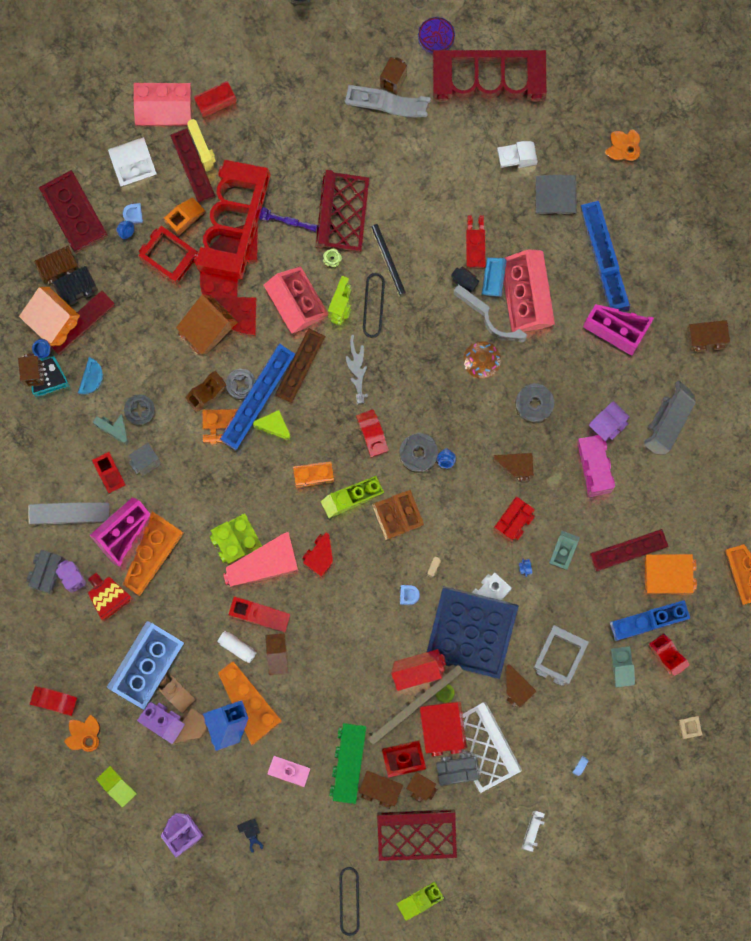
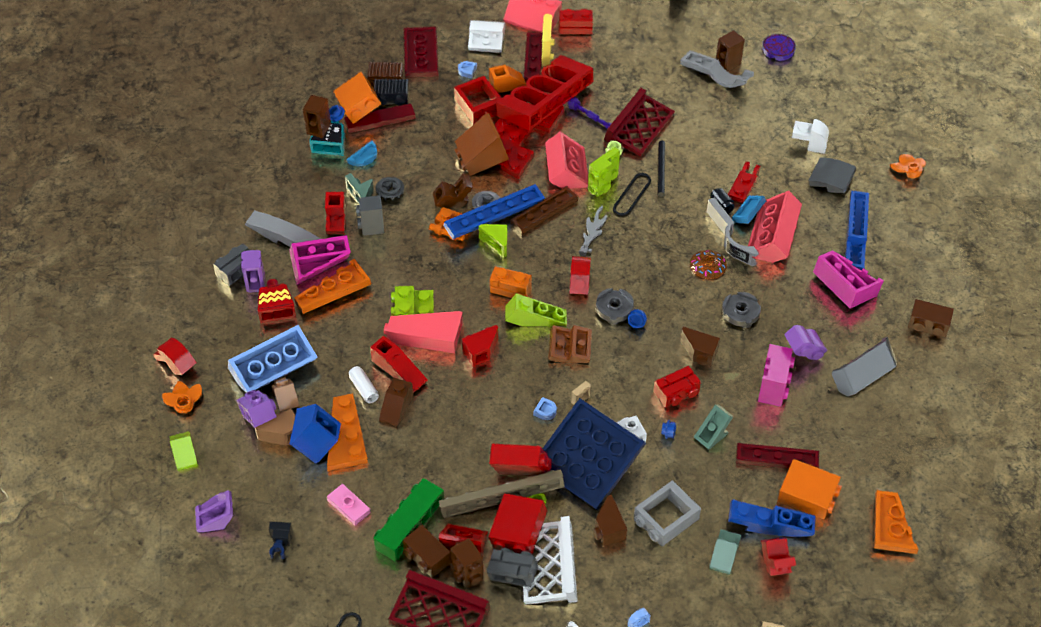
camera: 25 degrees right, 30 degrees down
blue plate [117,221,134,239] -> none
dark red fence [433,50,547,102] -> none

